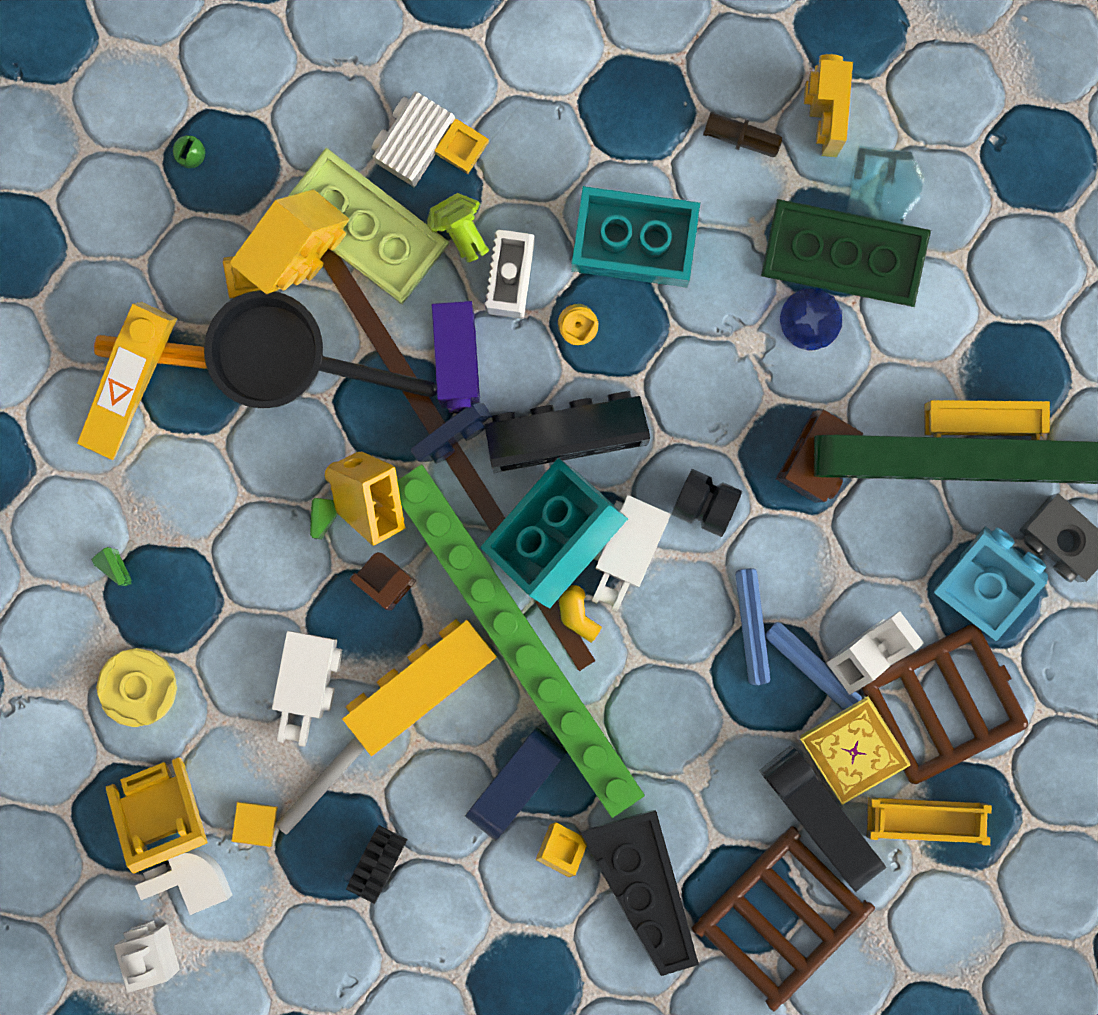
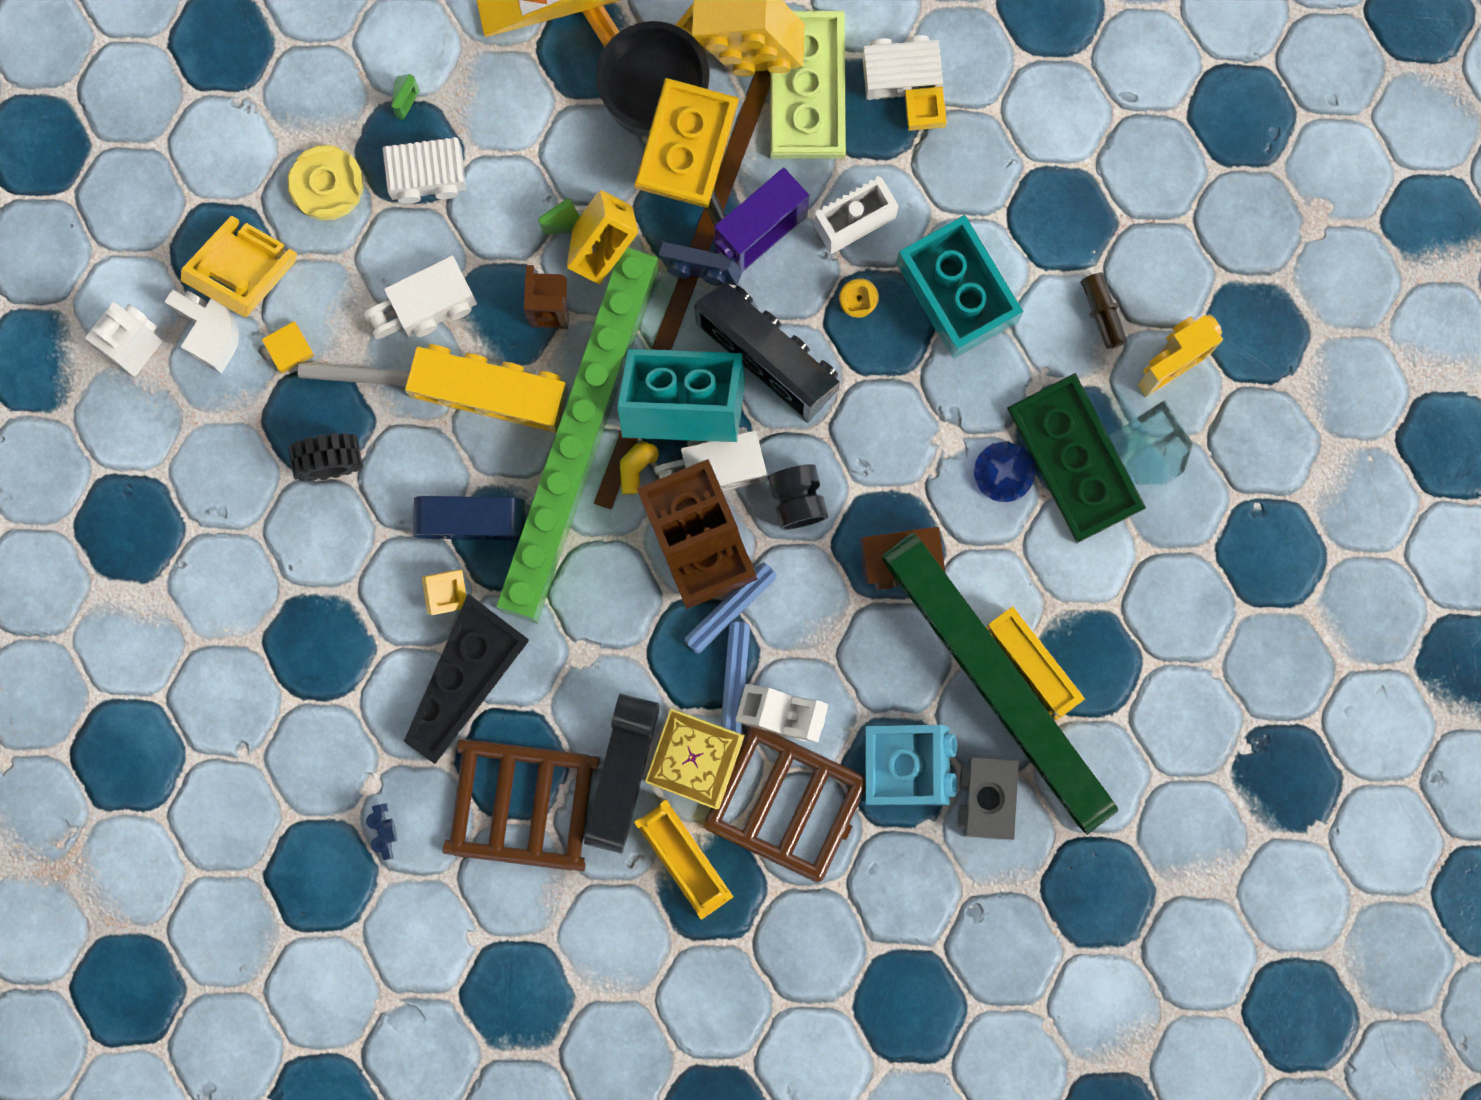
camera: 50 degrees right, 5 degrees down
lime connector [427,193,489,262] -> none
none -> white brick [383,137,467,204]
none -> yellow tile [634,78,739,208]
none -> reddish brown bracket [637,459,758,609]

